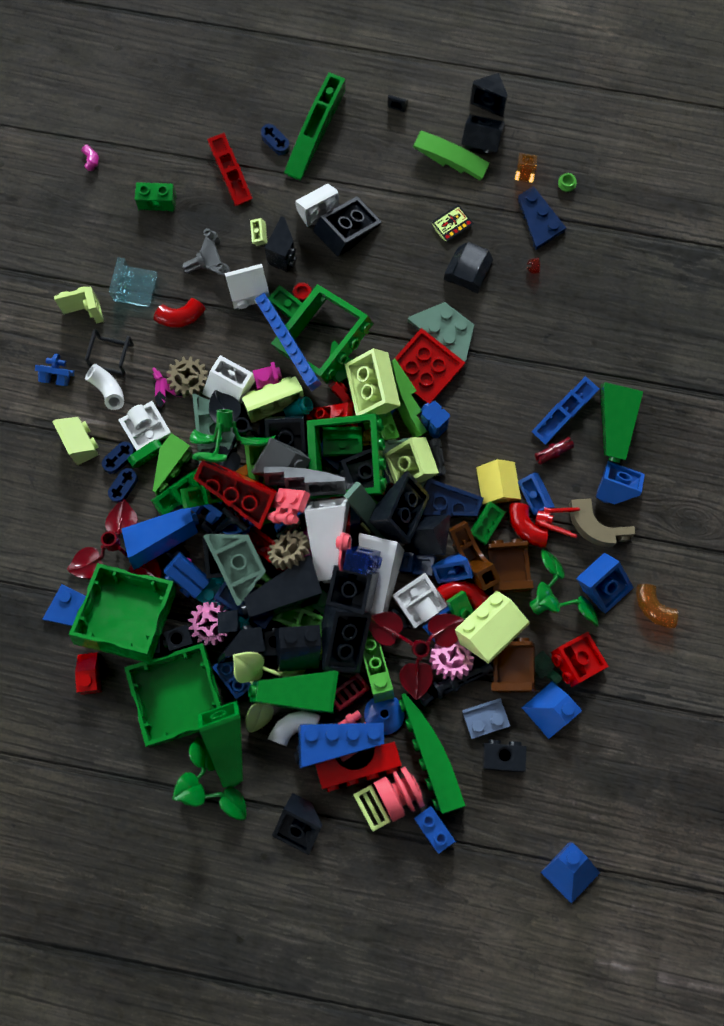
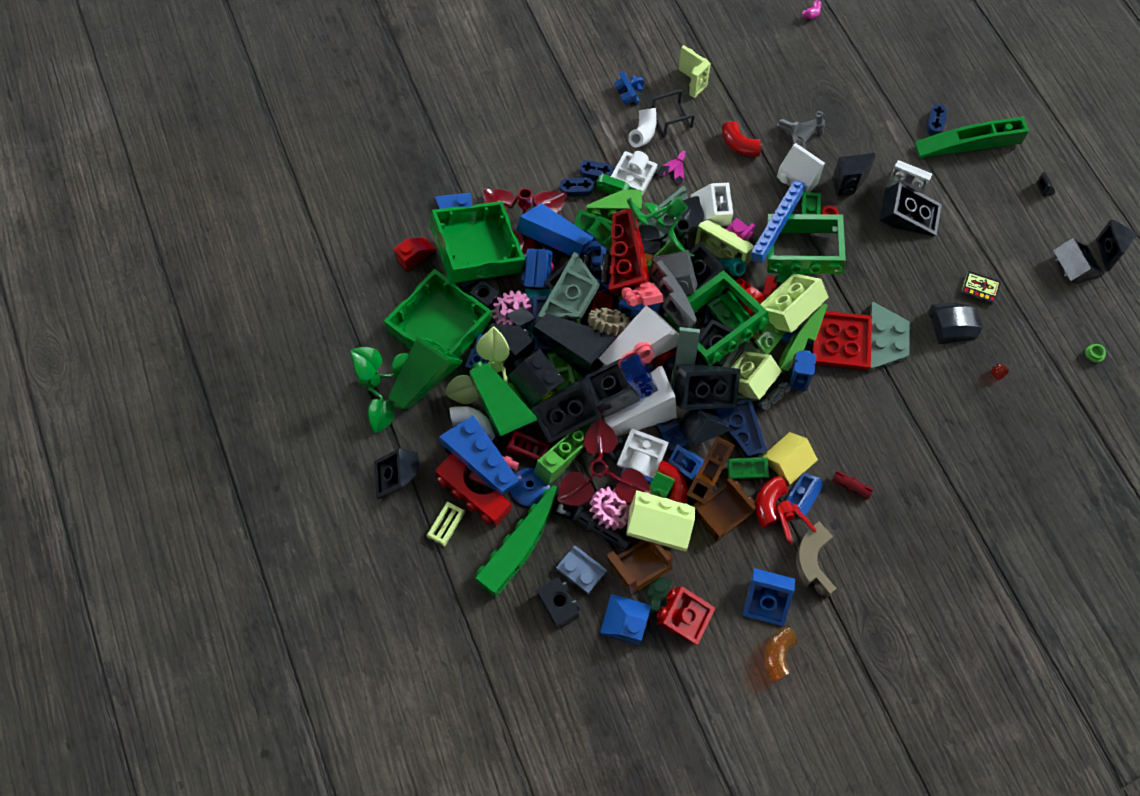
camera: 55 degrees right, 10 degrees down
yellowish green slope [52,417,99,465] -> none
clear light blue bracket [109,257,158,307] -> none
green brick [135,182,176,211] -> none
dark tan gear [167,356,208,398] -> none
red slope [207,133,253,206] -> none
yellowish green piece [250,218,267,246] -> none
coral wheel [374,767,425,822] -> none
bright green slope [413,131,489,181] -> none
blue brick [413,806,456,854] -> none
clear orange slope [515,153,537,182] -> none
dark blue wing [518,186,566,250] -> none
green plant [530,549,599,627] -> none
blue slope [531,376,600,445] -> none
blue slope [540,842,600,903] -> none
blue slope [596,461,645,505] -> none
green slope [600,382,643,463] -> none

